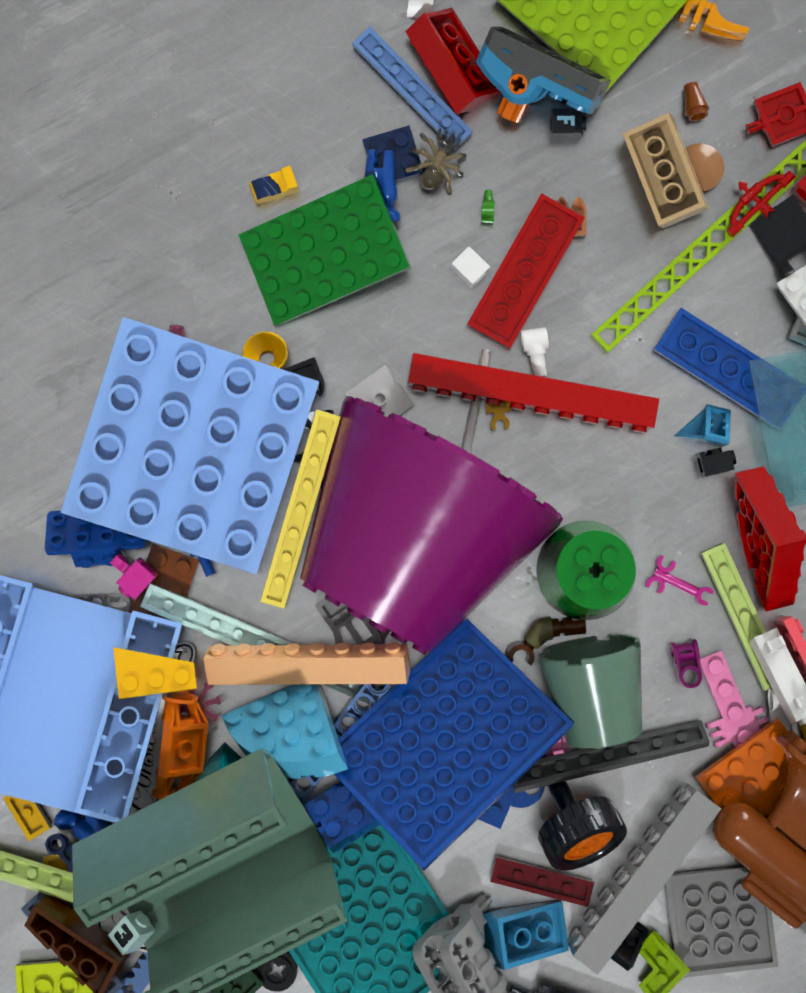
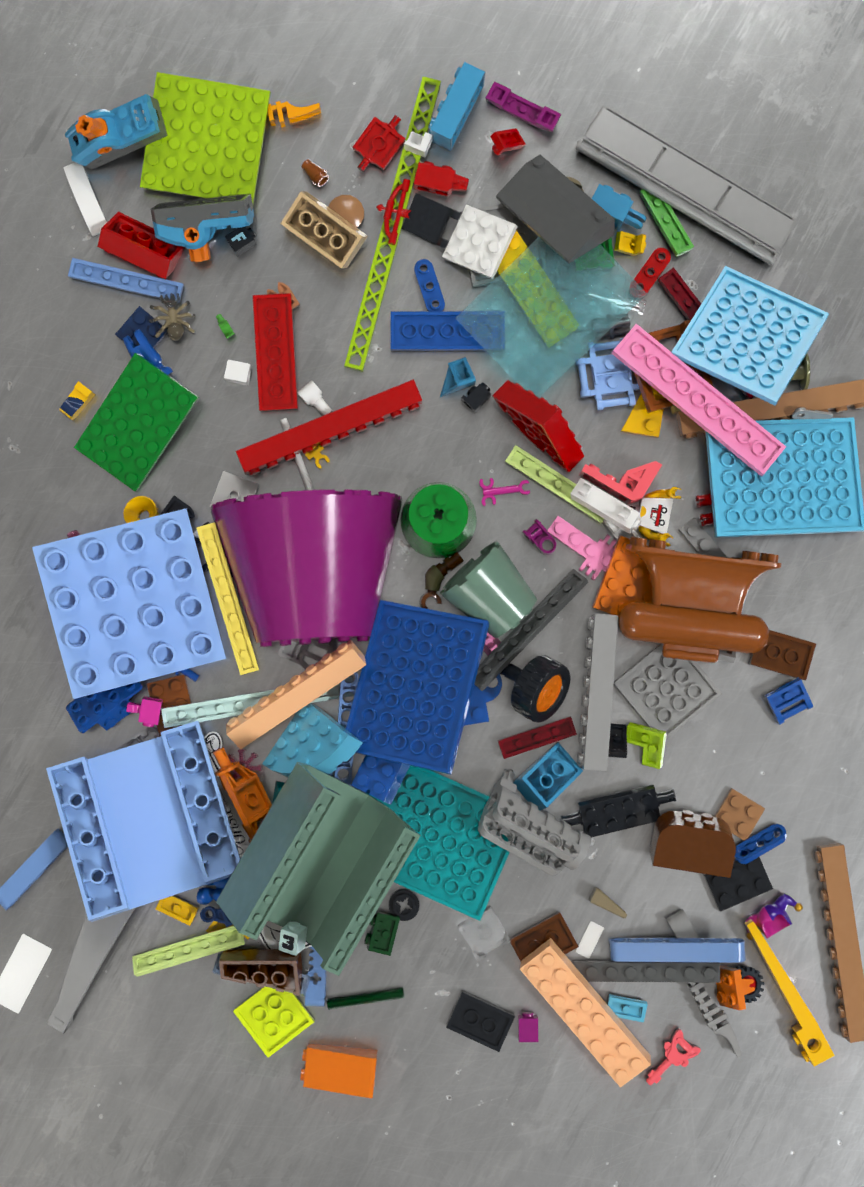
camera: 30 degrees left, 0 degrees up
yellow wing [113,647,197,699] -> none
none -> blue plate [414,259,445,311]

